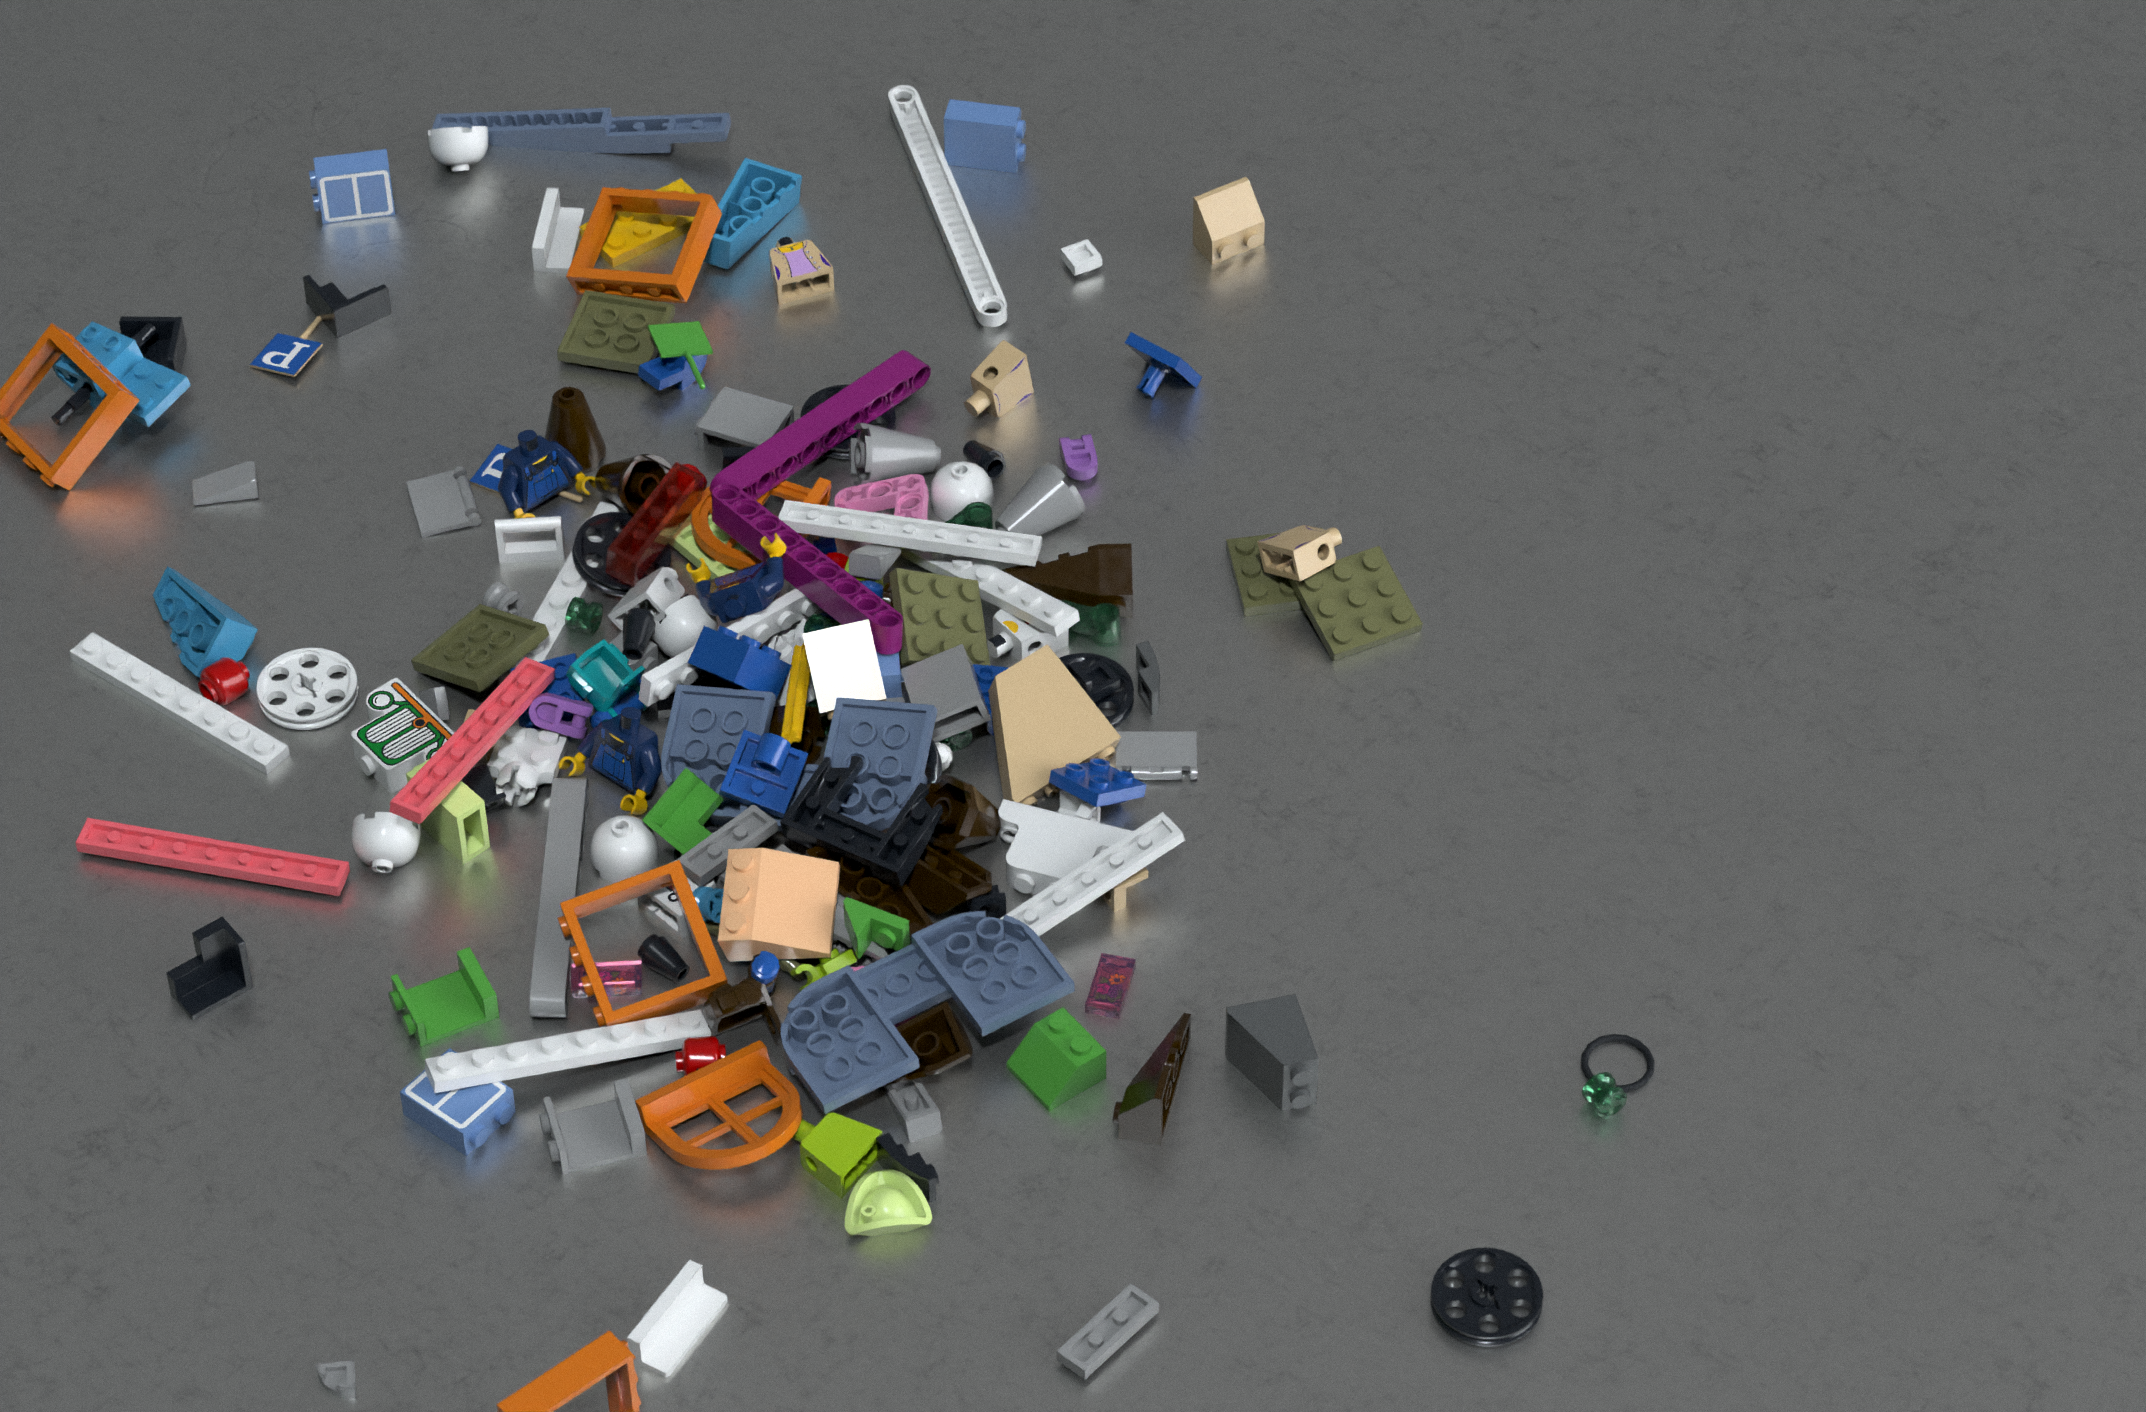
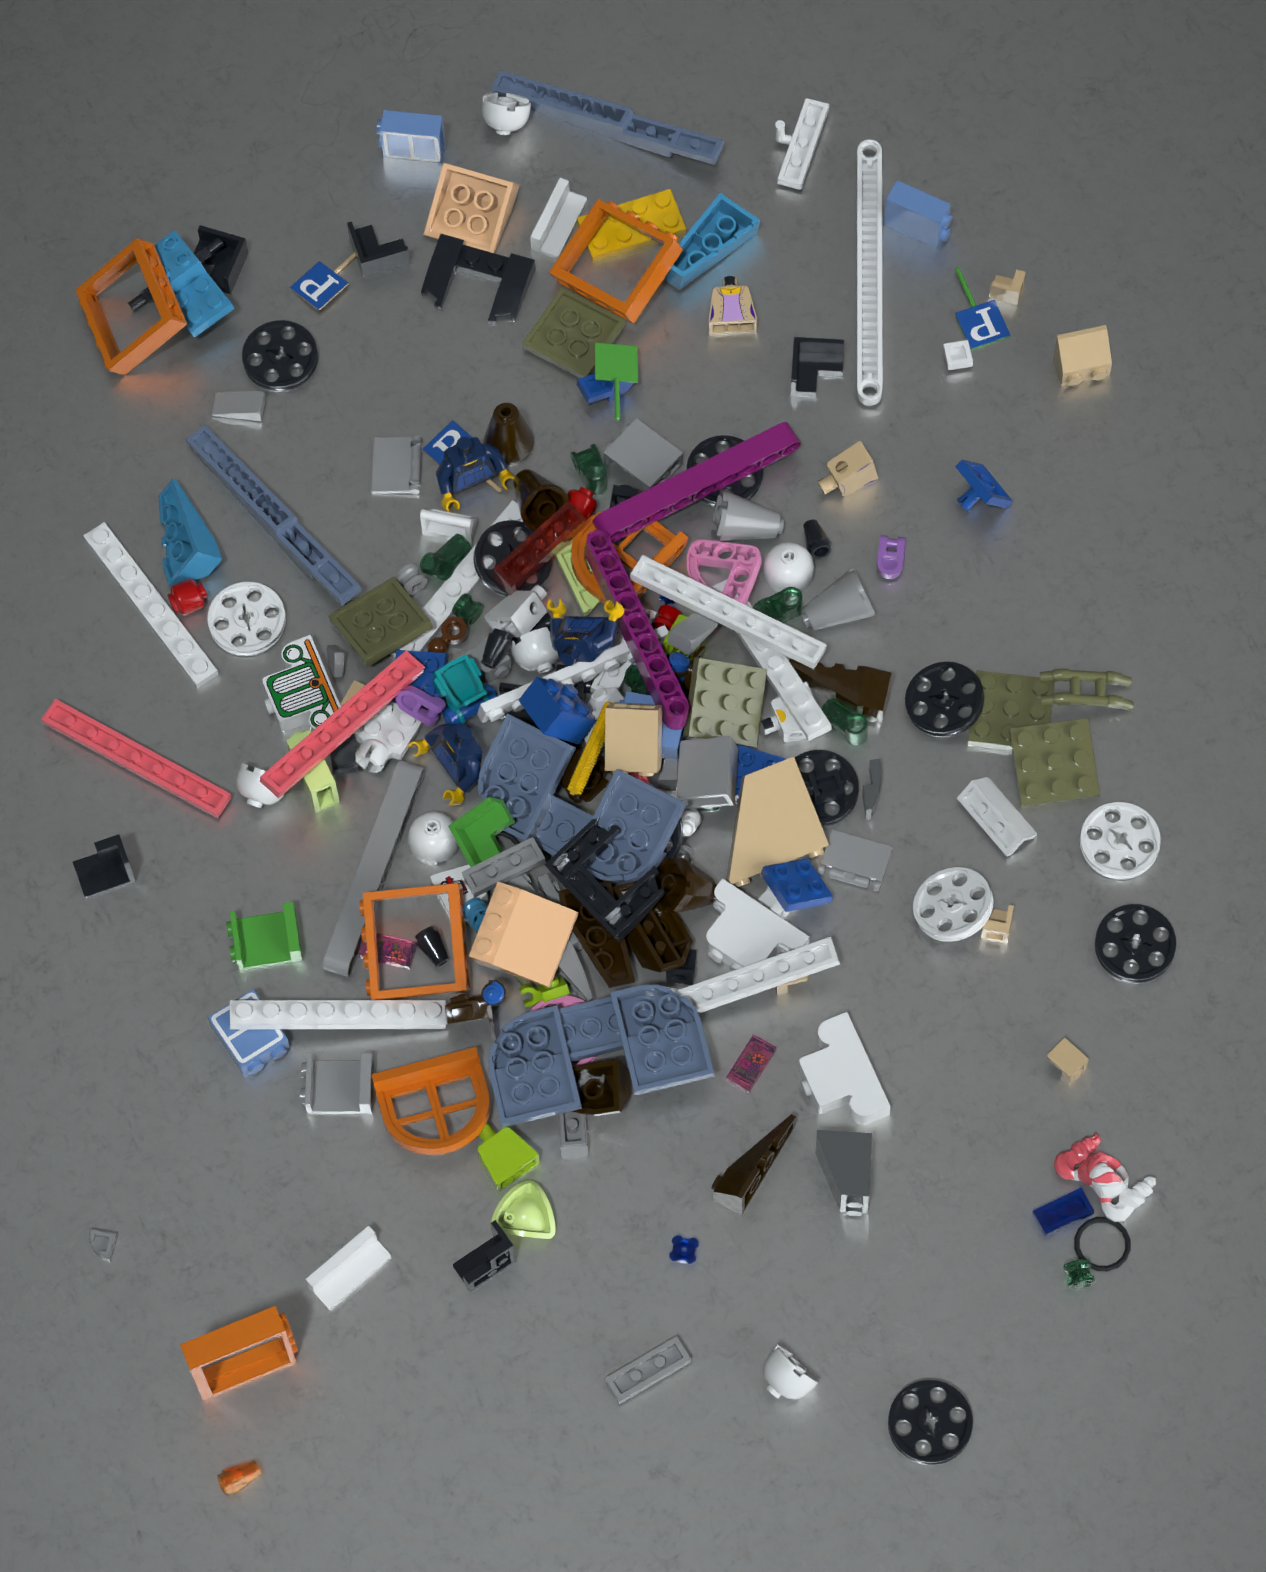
camera: 20 degrees right, 20 degrees up
red head [675,1036,726,1076] -> none
blue plate [719,730,809,818] -> none
bright green slope [843,897,910,959] -> none
black slope [876,1133,939,1203] -> none
bright green slope [1006,1007,1106,1112] -> none
tan torso [1257,525,1342,581] -> none
none -> sand blue slope [185,425,362,606]
none -> black wedge [242,320,318,392]
none -> clear green piece [420,533,472,581]
none -> black wedge [421,234,536,325]
none -> light nougat slope [423,163,520,253]
none -> reddish brown plate [427,617,468,653]
none -> black panel [453,1220,516,1292]
none -> clear green piece [570,444,608,495]
none -> clear blue plate [669,1235,699,1264]
none -> white cylinder [763,1345,818,1399]
none -> white plate [775,98,829,190]
none -> black panel [791,337,844,397]
none -> white brick [799,1012,891,1125]
none -> black wedge [905,662,984,737]
none -> white wedge [913,867,994,942]
none -> blue piece [955,267,1011,350]
none -> white panel [957,777,1037,856]
none -> tan panel [981,904,1014,943]
none -> tan panel [989,269,1026,305]
none -> clear blue plate [1032,1188,1094,1237]
none -> olive piece [1040,669,1134,711]
none -> tan panel [1047,1038,1089,1086]
none -> hair [1054,1133,1156,1222]
none -> white wedge [1080,802,1161,880]
none -> black wedge [1095,904,1176,983]

